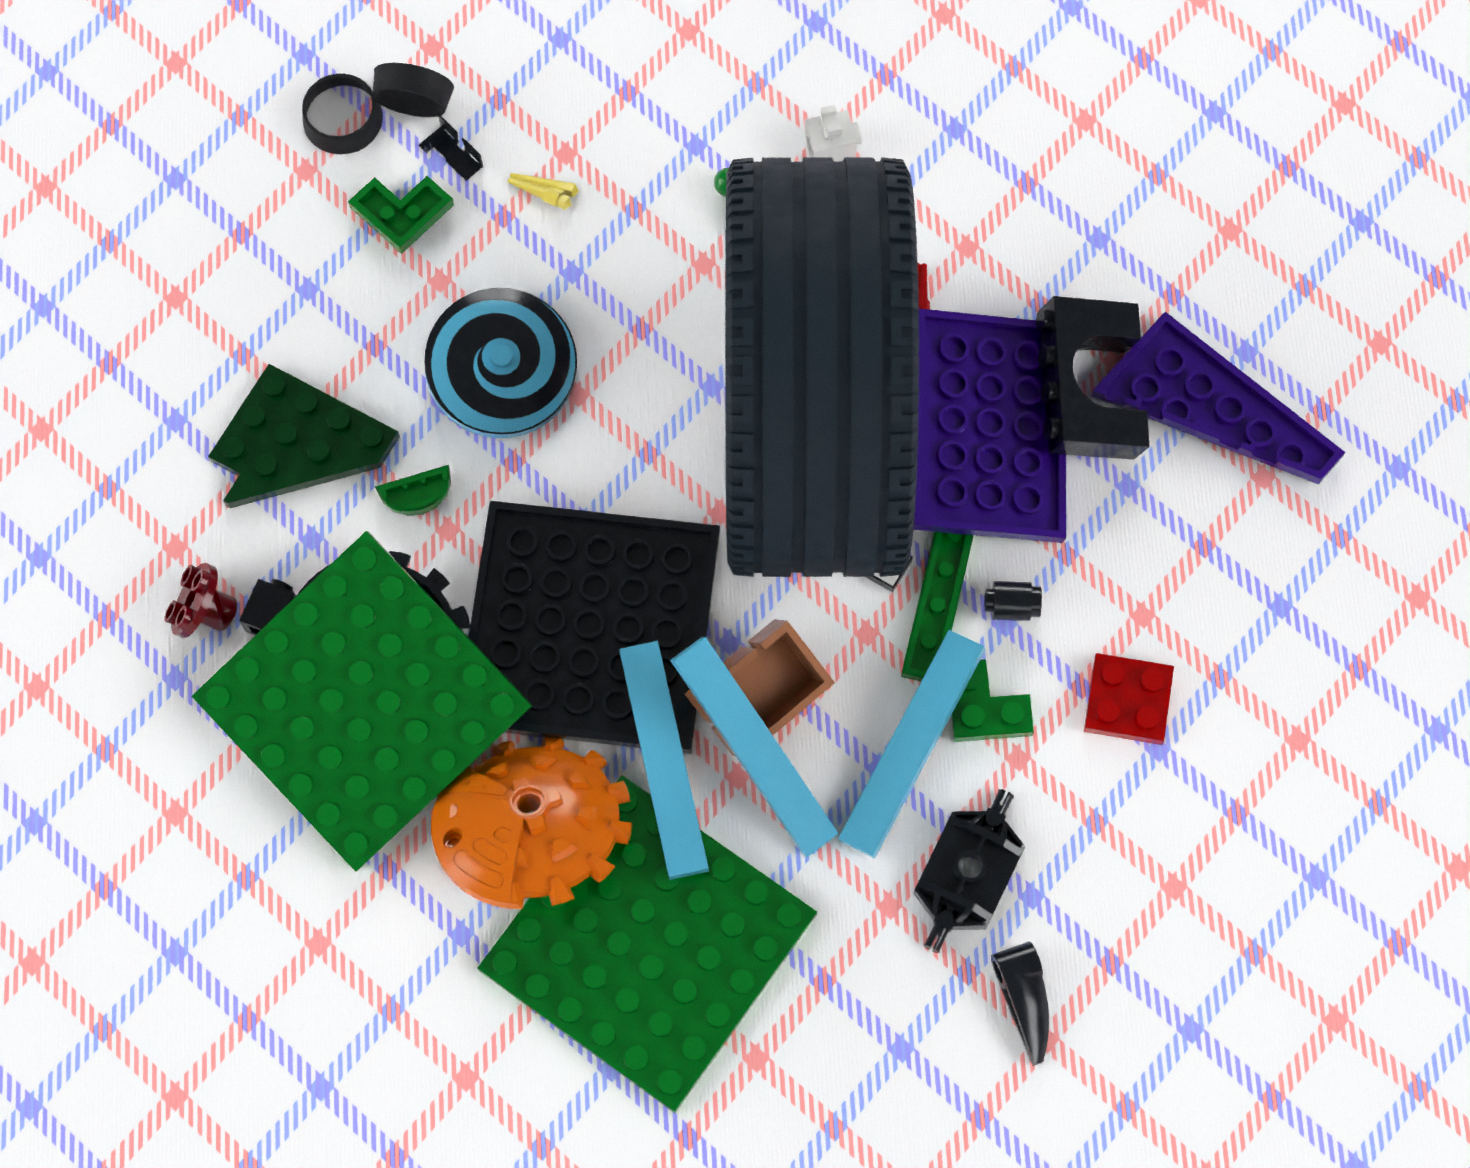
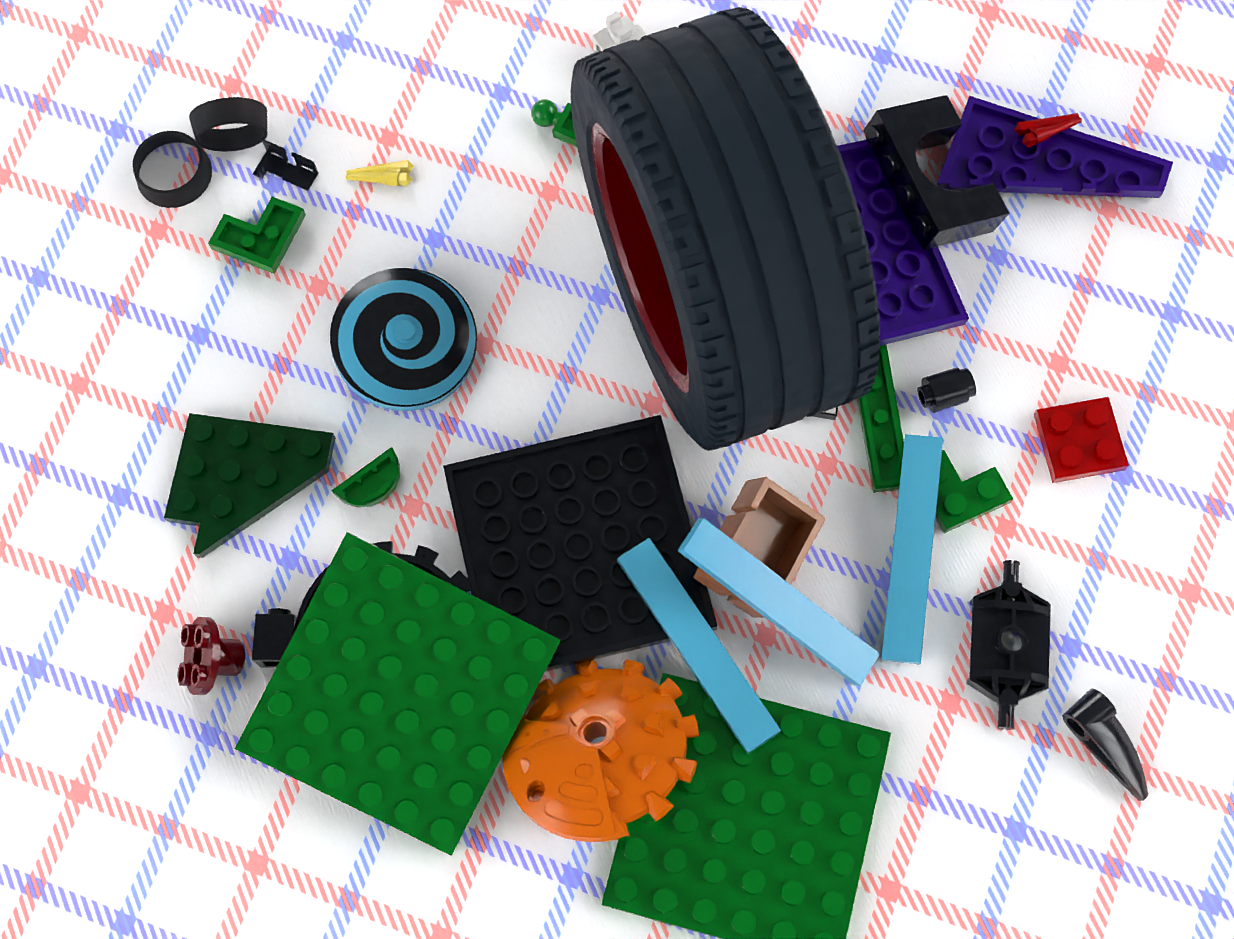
camera: 20 degrees left, 0 degrees up
none -> red piece [1014,113,1082,148]

